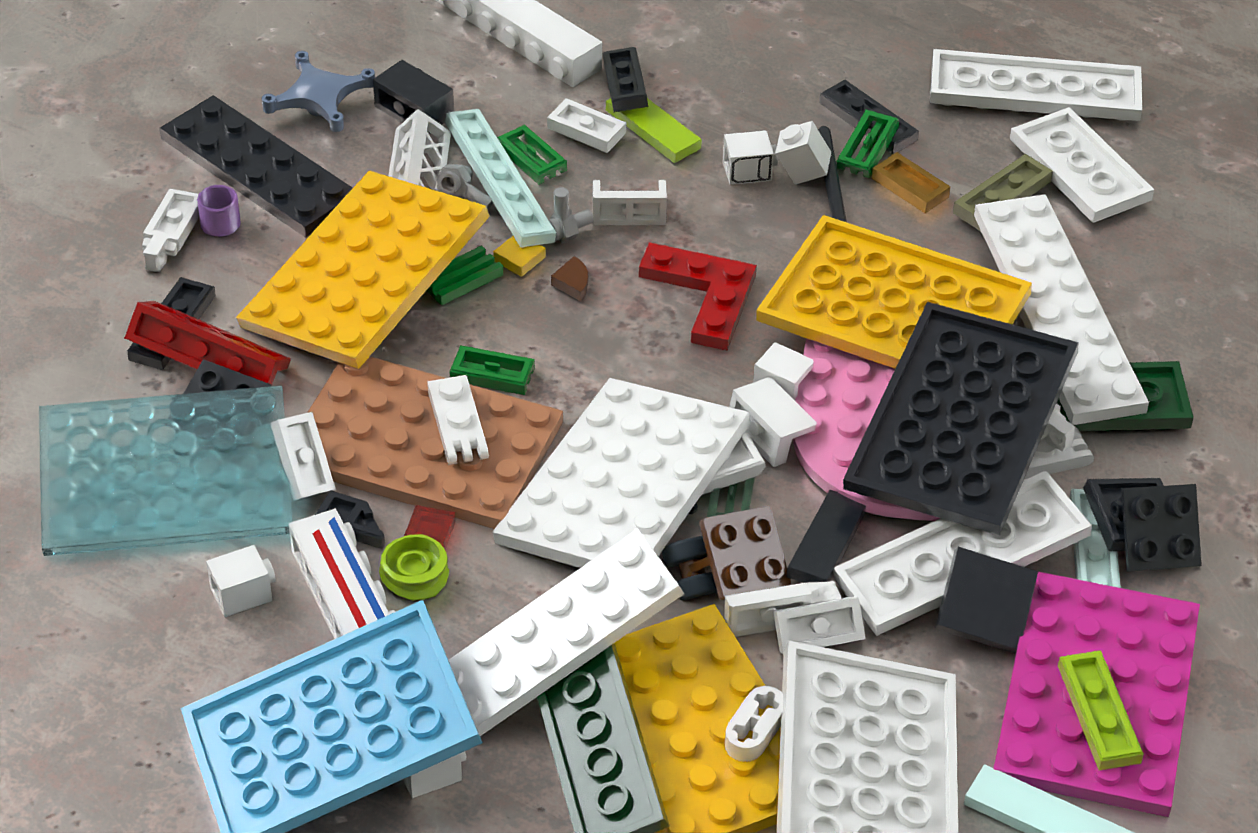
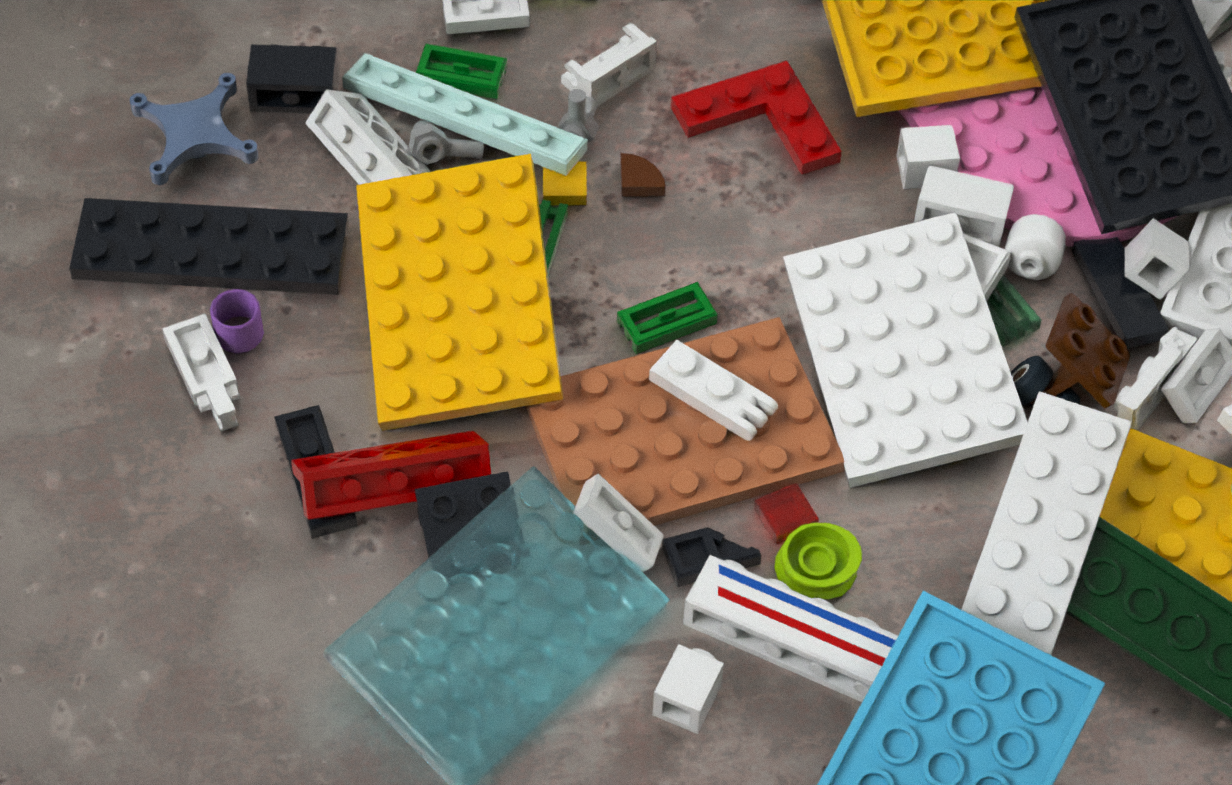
camera: 40 degrees left, 10 degrees up
none -> white head [1005,214,1066,280]
none -> white brick [1125,218,1189,299]

